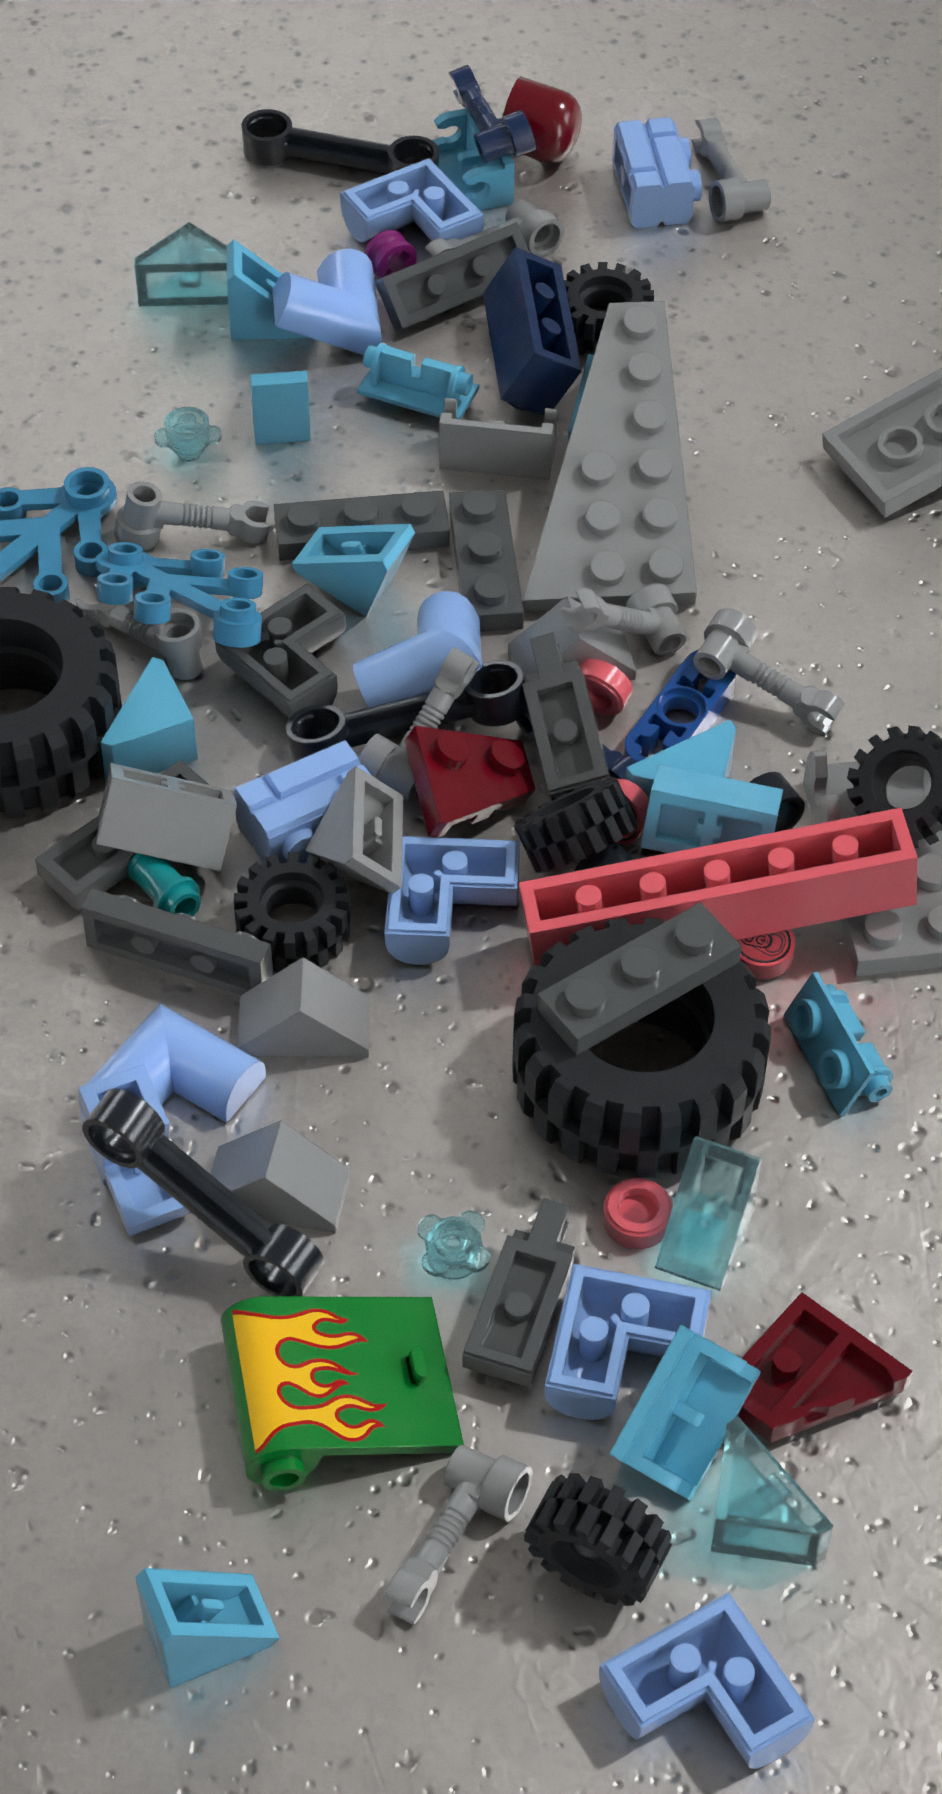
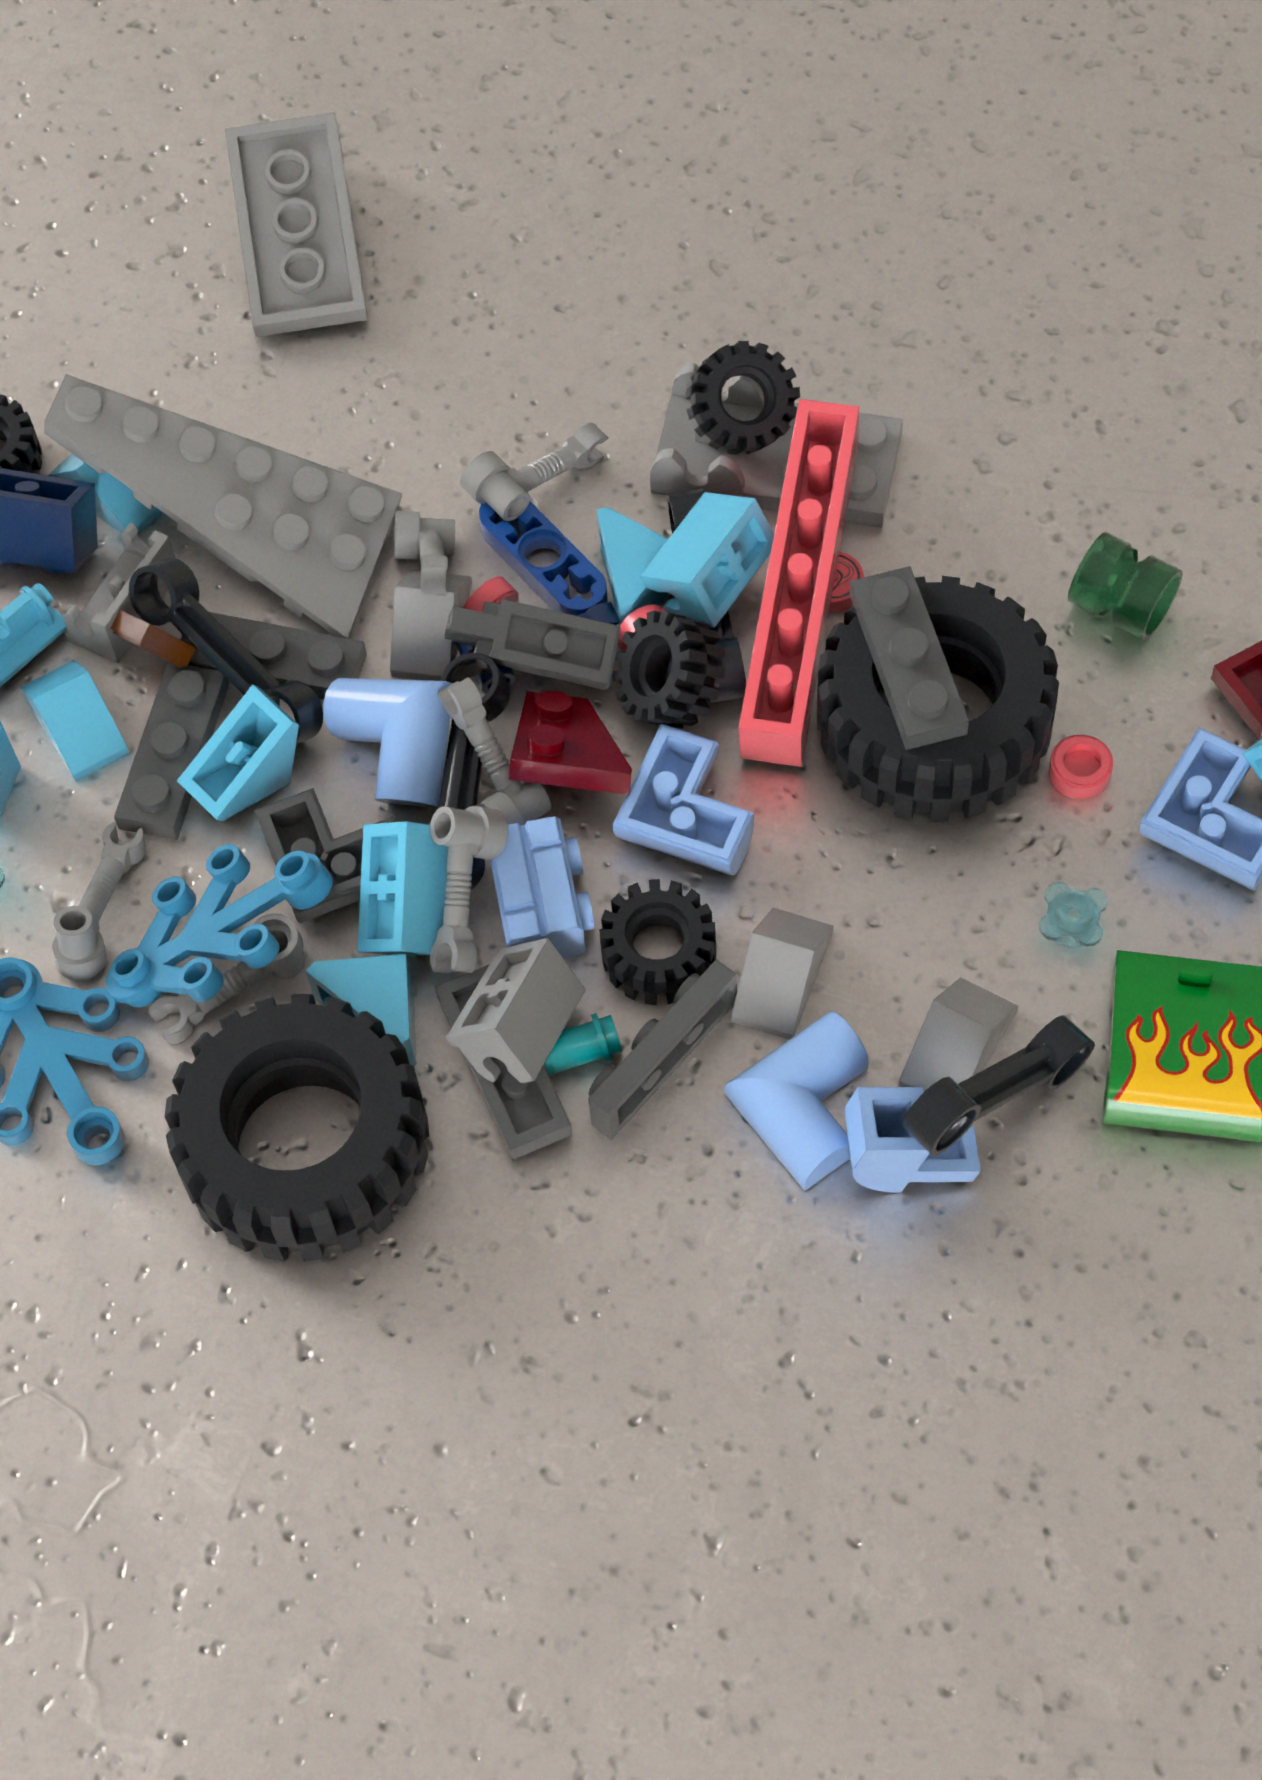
camera: 65 degrees left, 10 degrees up
light grey slope [305,766,403,894] -> none
dark grey hinge [462,1198,575,1388] -> none
clear light blue slope [654,1136,762,1291] -> none
medium azure hinge [783,972,893,1116] -> none
none -> medium azure slope [20,660,130,782]
none -> reddish brown tile [110,610,196,668]
none -> black piece [129,558,323,745]
none -> medium azure hinge [357,821,448,957]
none -> light grey brick [430,806,508,974]
none -> clear green wheel [1067,532,1183,641]

